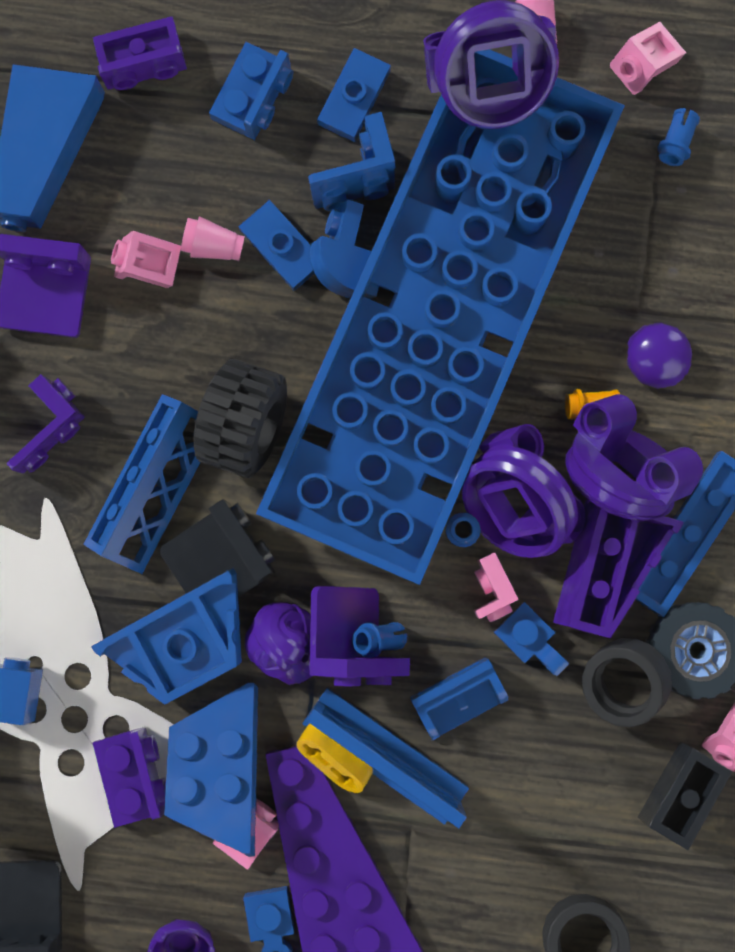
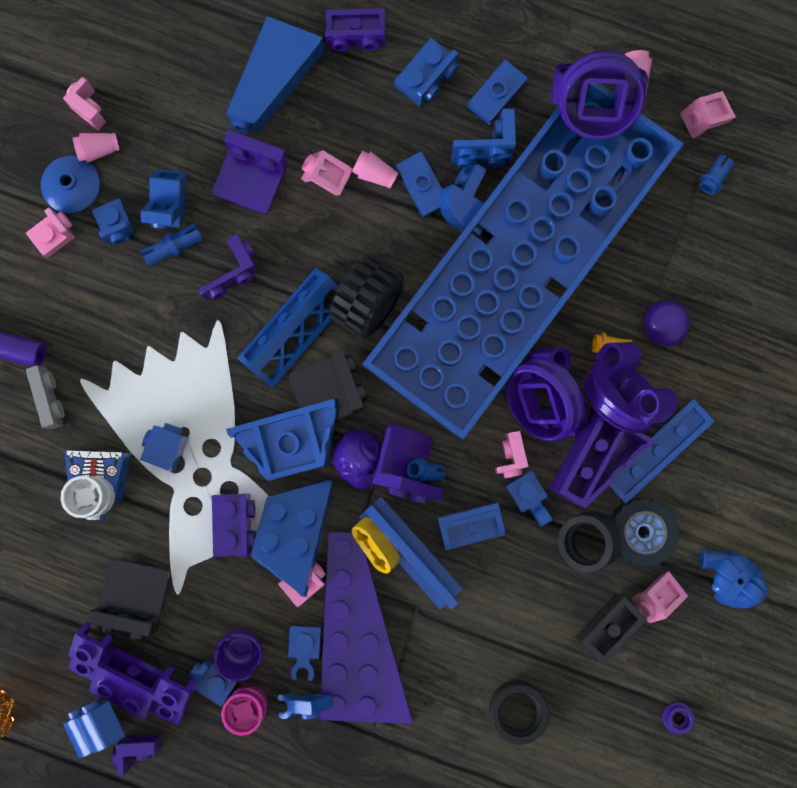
camera: 10 degrees right, 0 degrees up
blue pin [446,513,481,547] -> none

